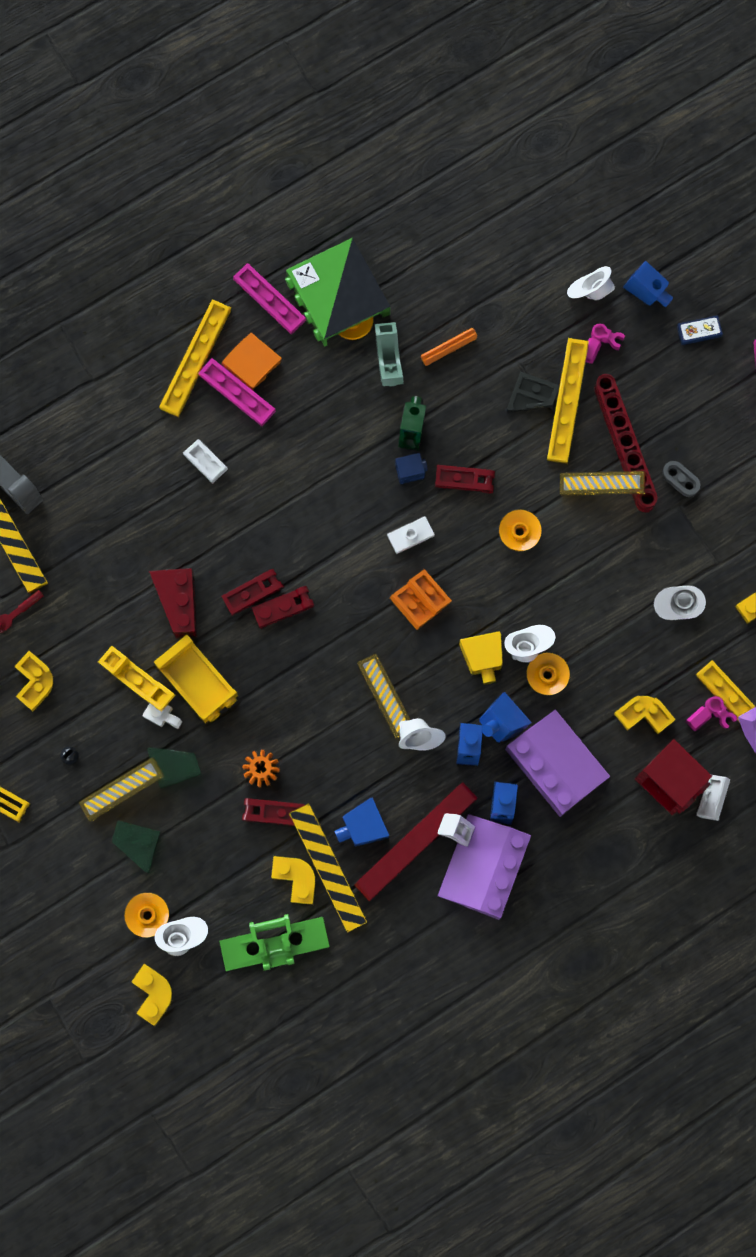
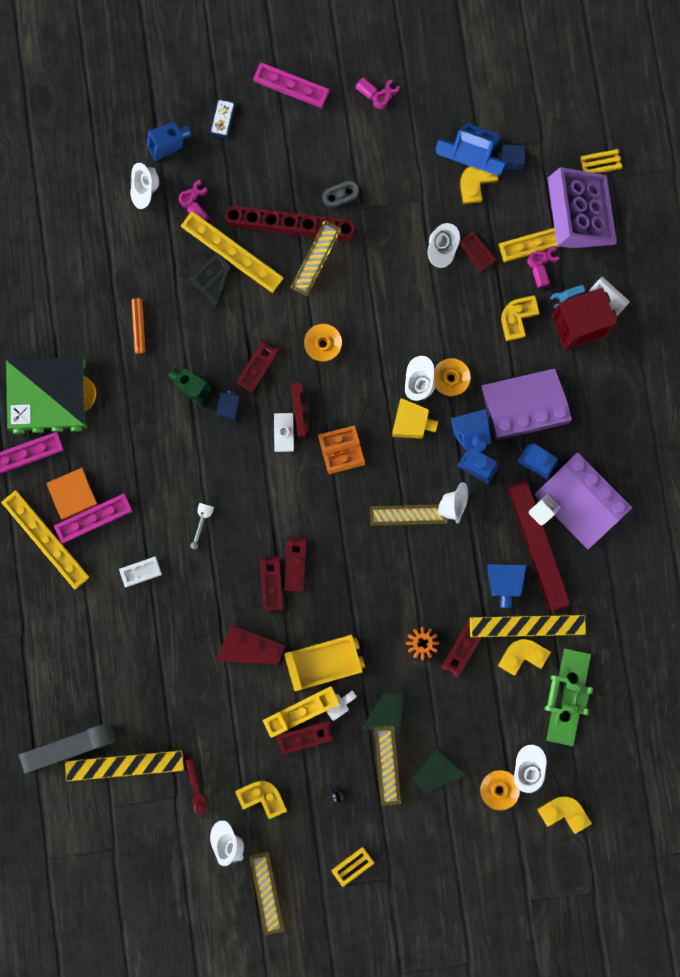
camera: 65 degrees left, 5 degrees up
sand green arch [375,322,403,386] -> none
none -> hinge [190,503,214,549]
none -> dark red plate [277,721,335,755]
none -> dark red plate [291,383,309,439]
none -> dark red tile [459,231,496,272]
none -> dark azure plate [551,285,585,309]

